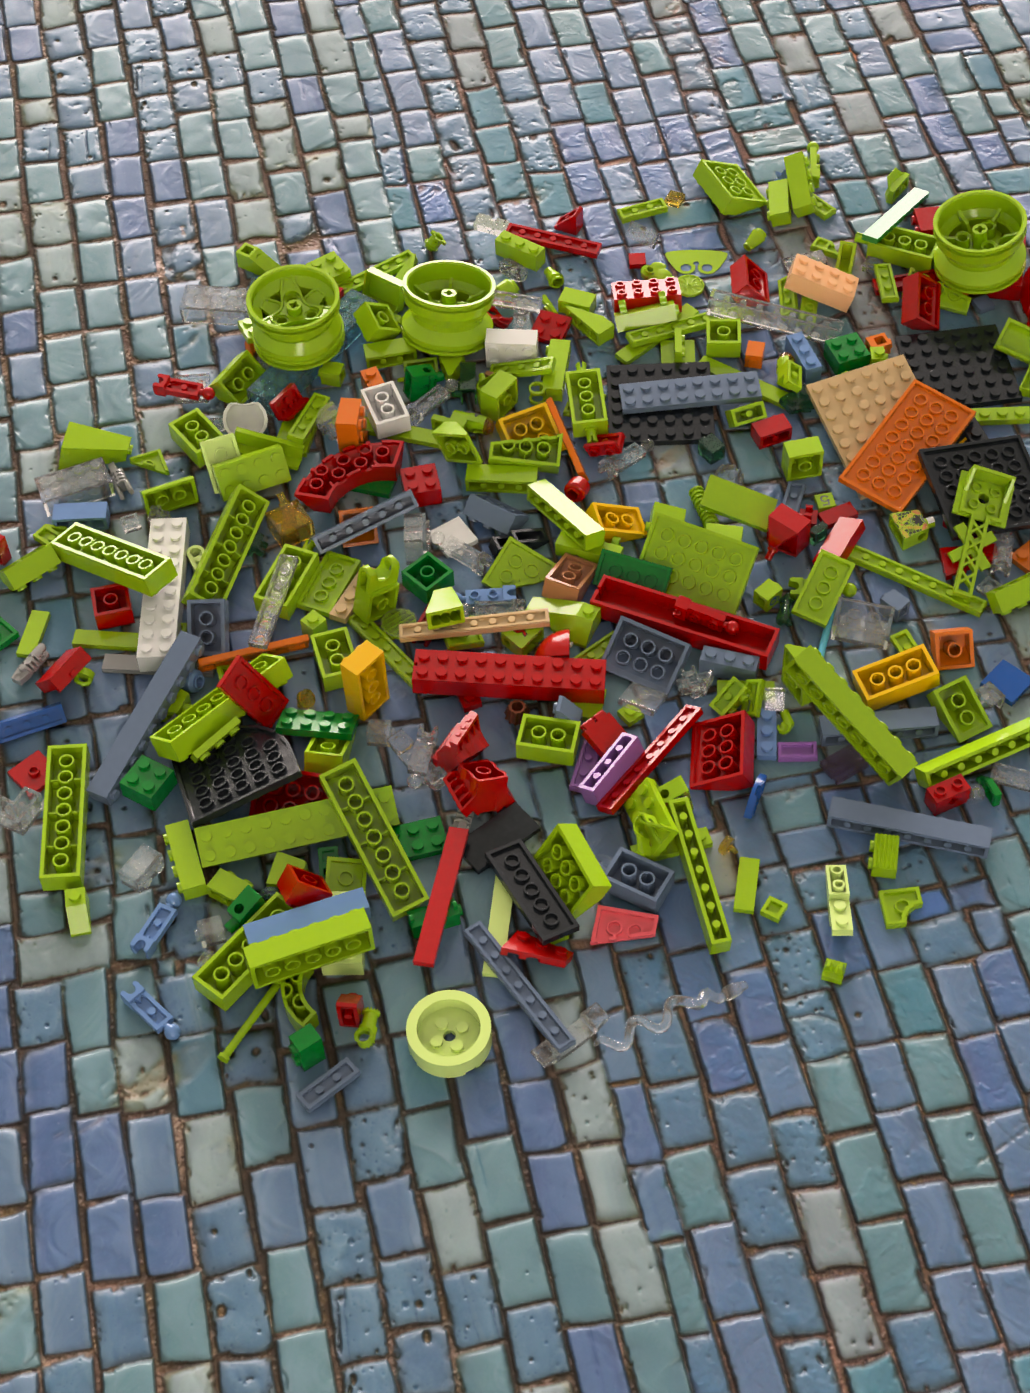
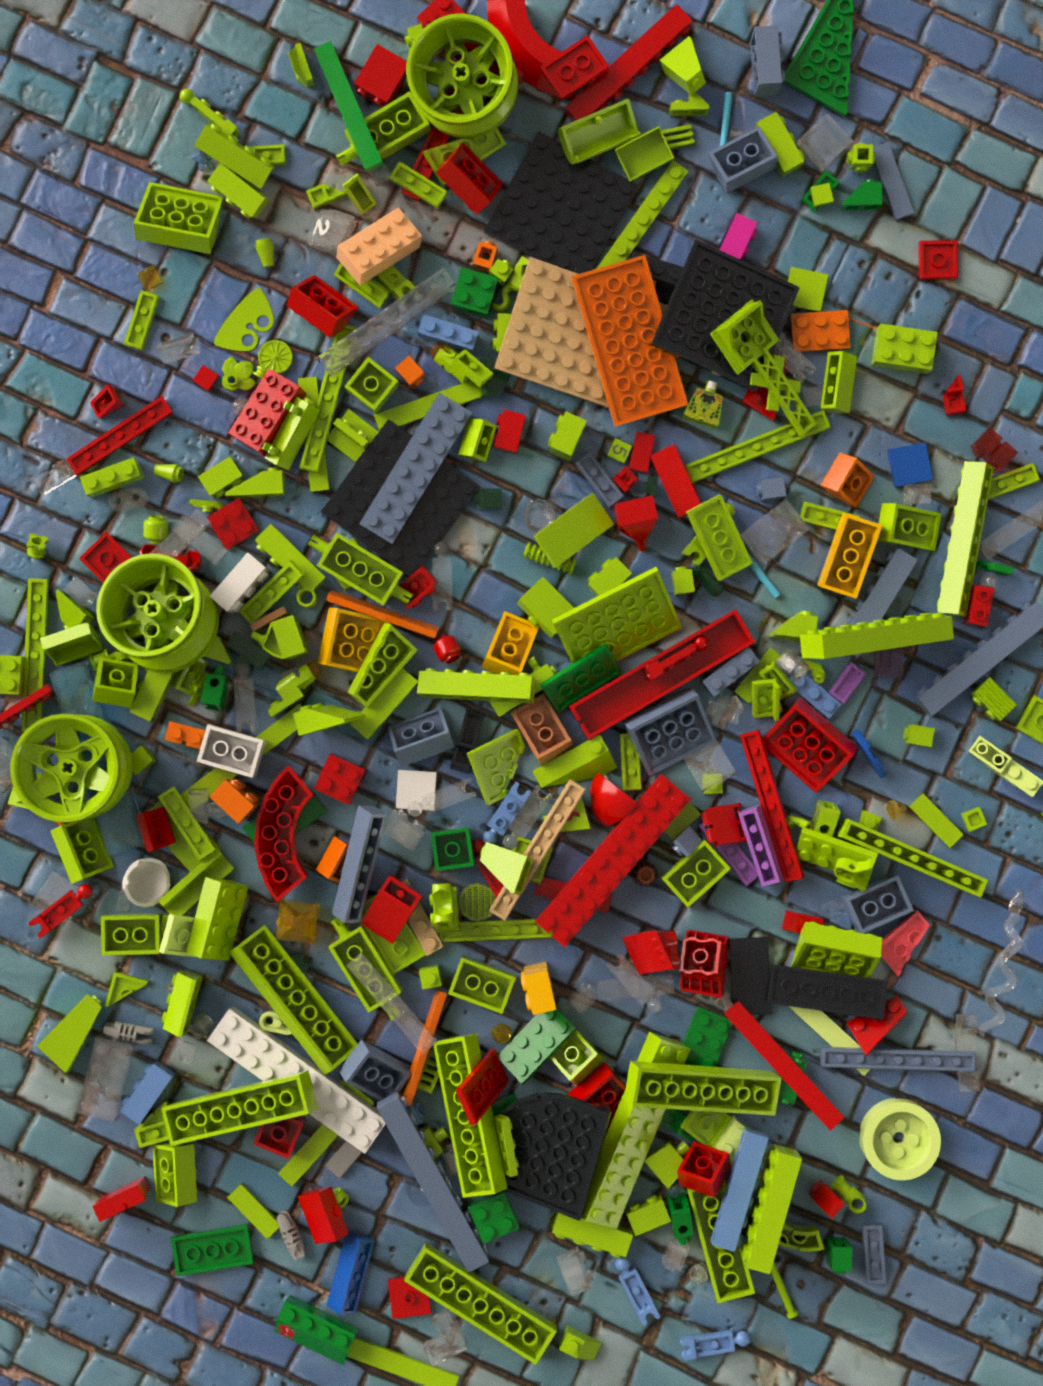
camera: 55 degrees left, 35 degrees up
none -> red slope [361,874,424,944]
none -> lime brick [903,724,935,747]

